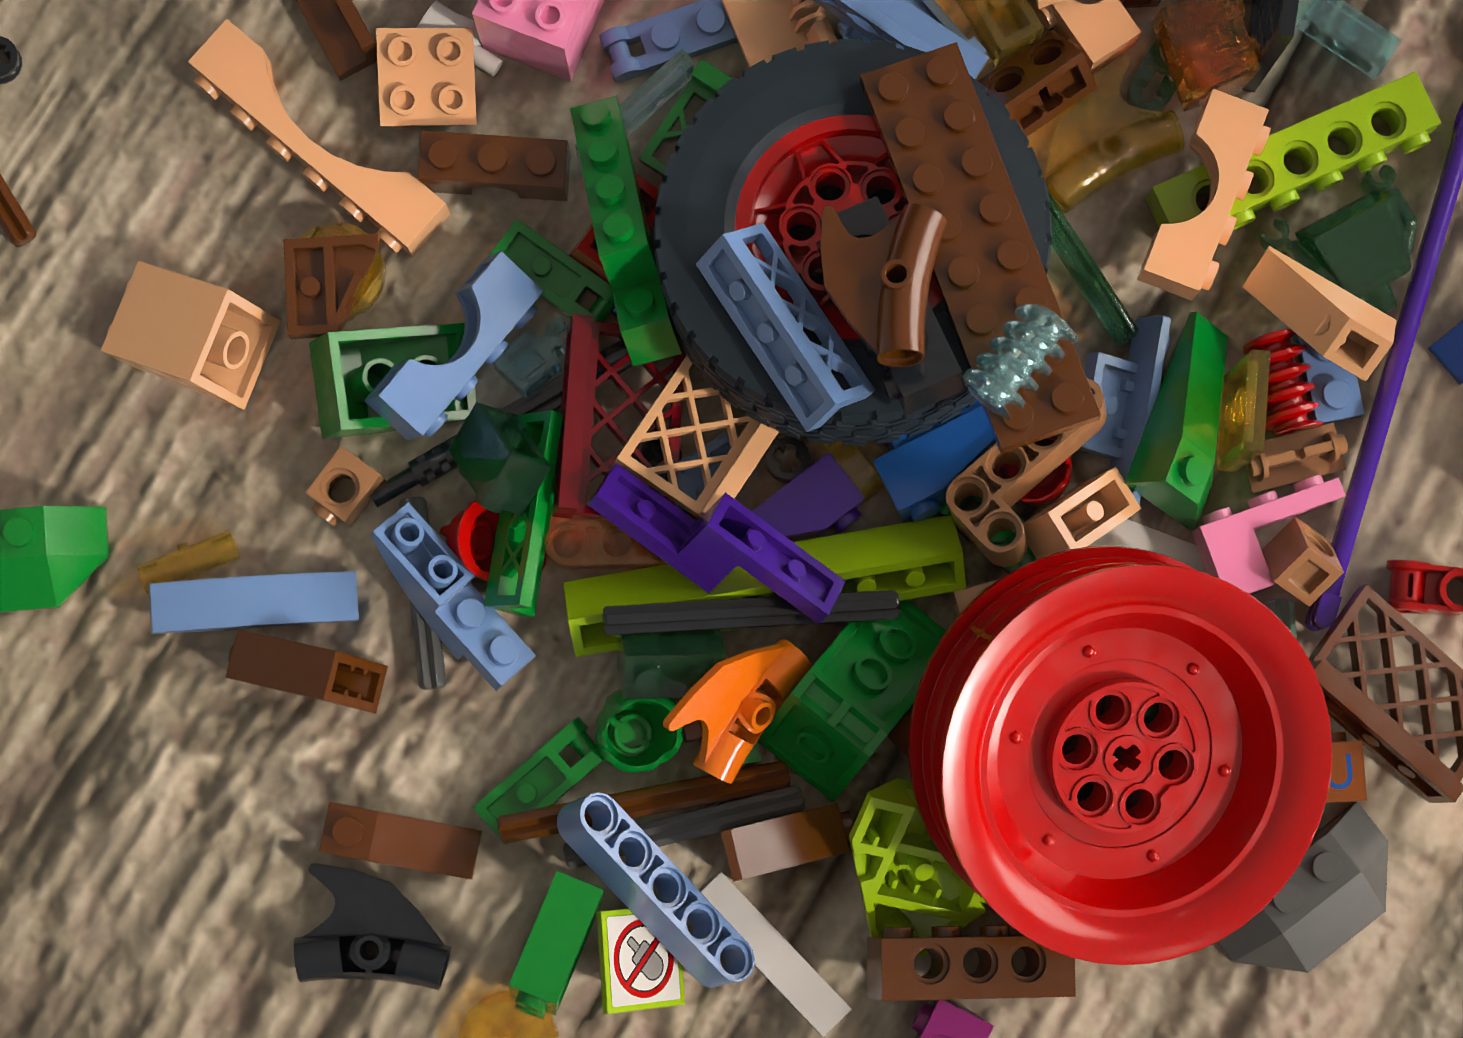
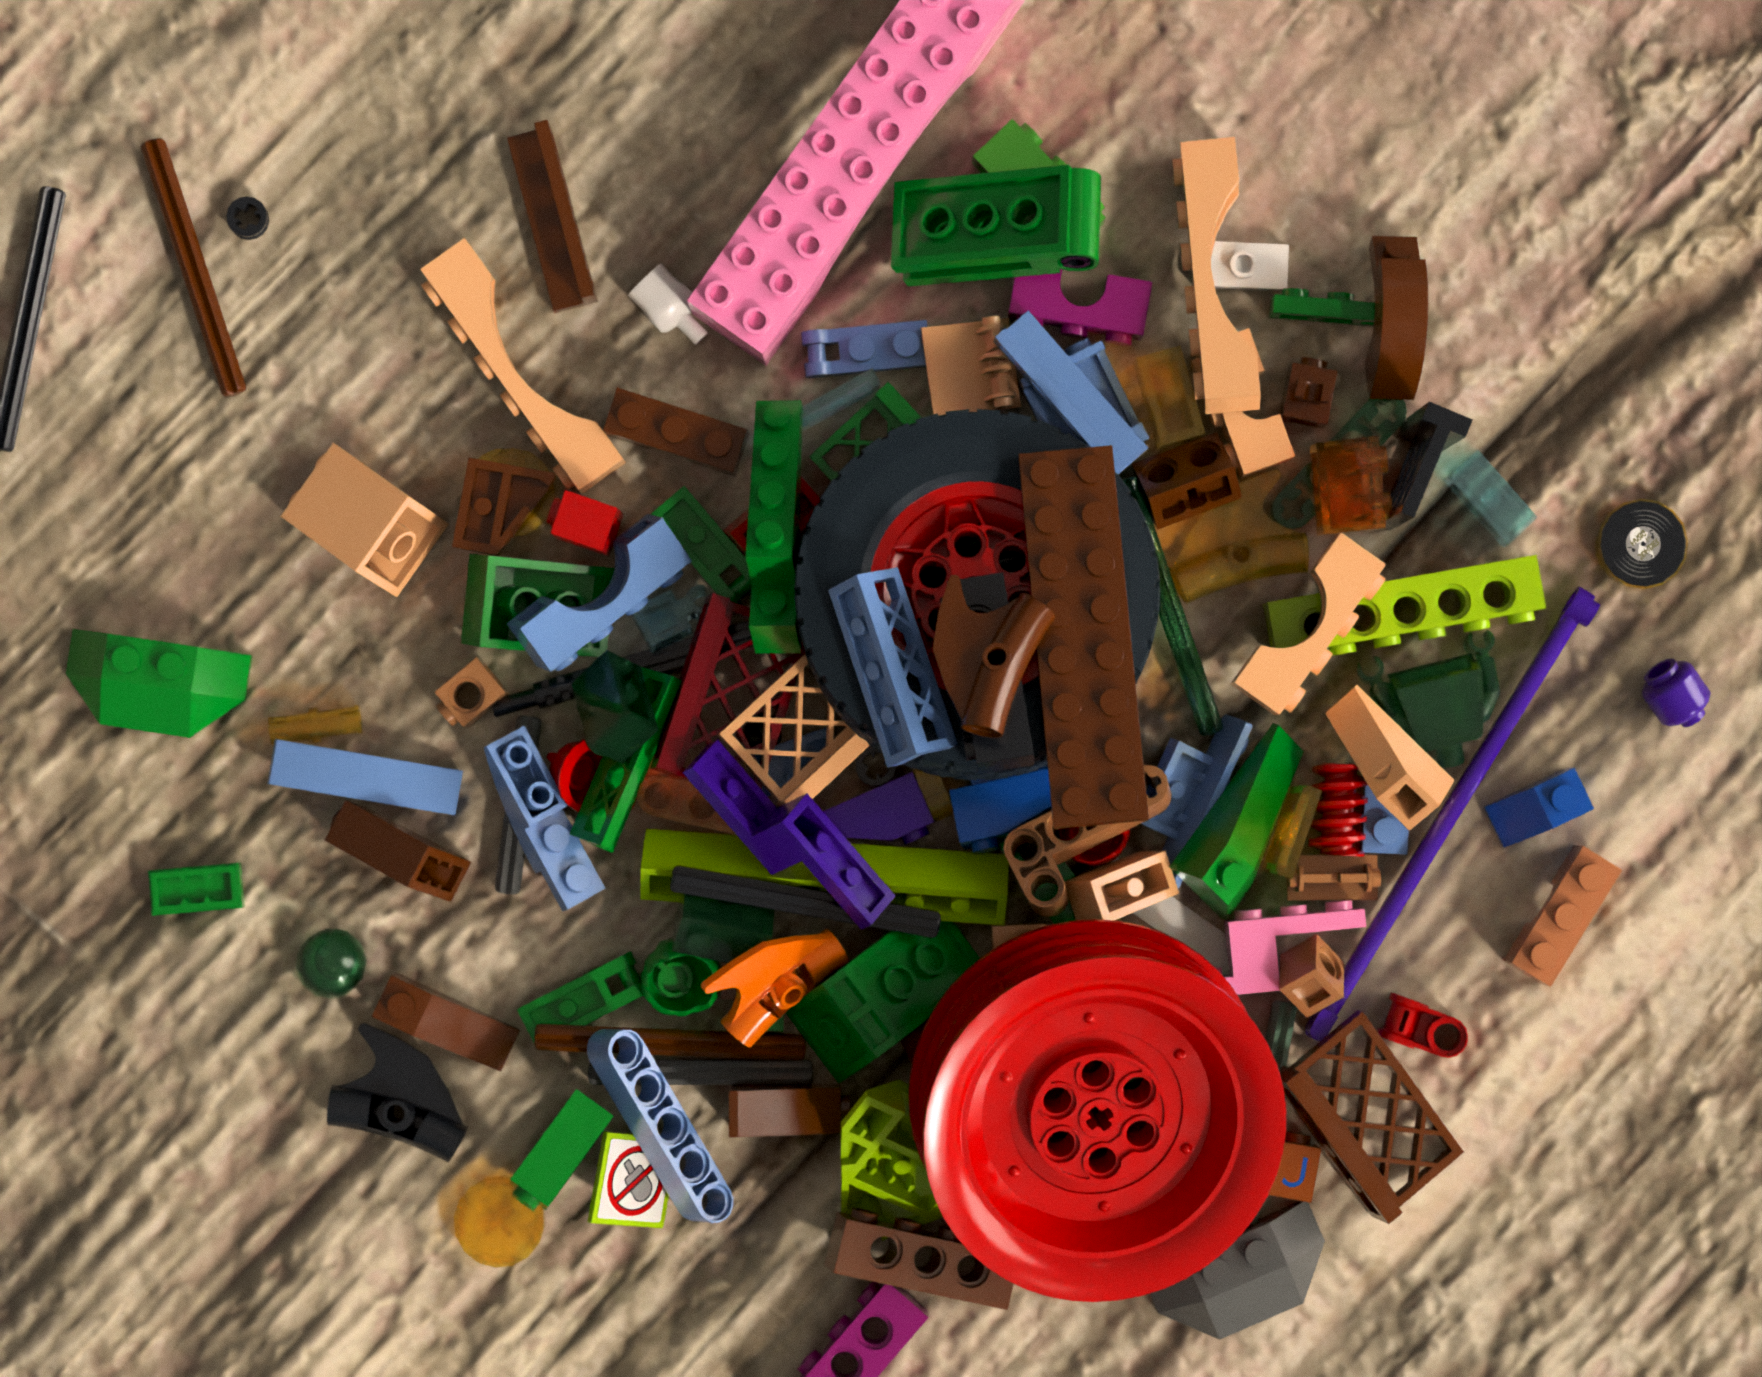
camera: 20 degrees right, 5 degrees up
light nougat hinge [376,28,477,129] -> none
white sticker [701,872,852,1037] -> none
clear light blue piece [963,303,1078,420] -> none
none -> green plate [148,862,245,916]
none -> clear green hair [295,928,367,999]
none -> red brick [546,490,624,557]

